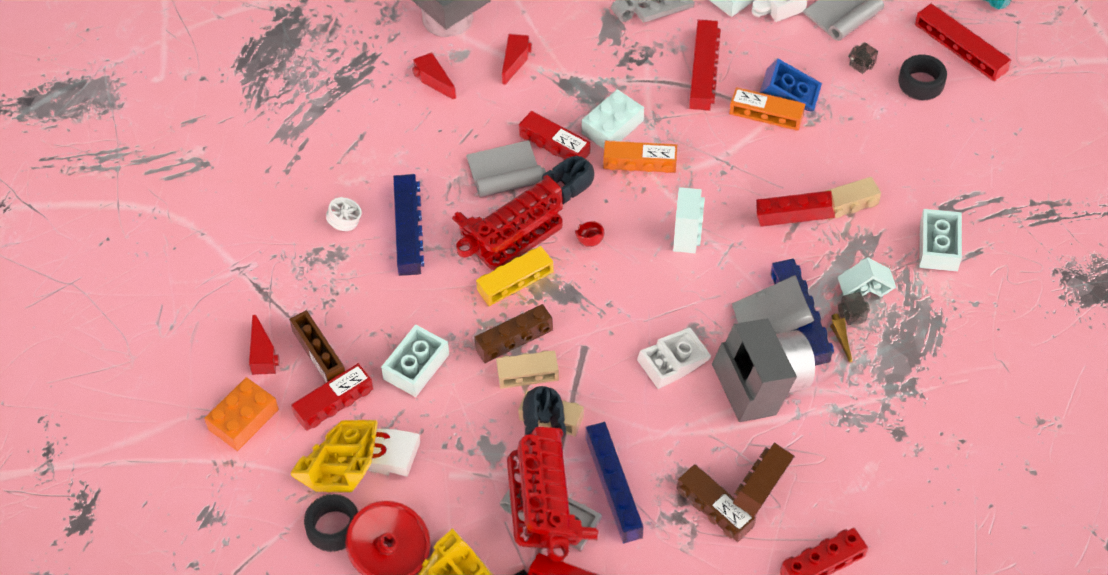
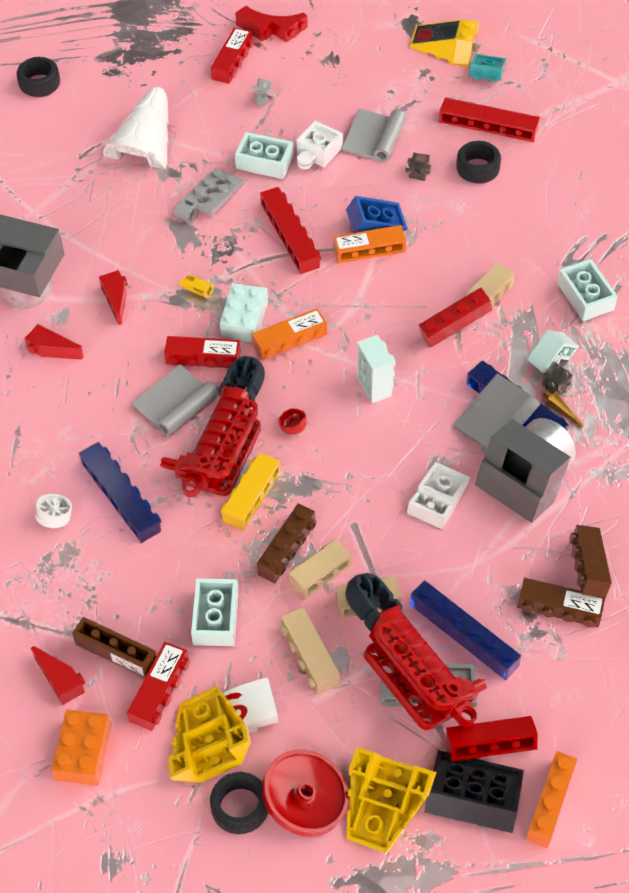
camera: 30 degrees left, 0 degrees up
none -> yellow hinge [179,274,214,298]
none -> tan brick [279,607,340,694]

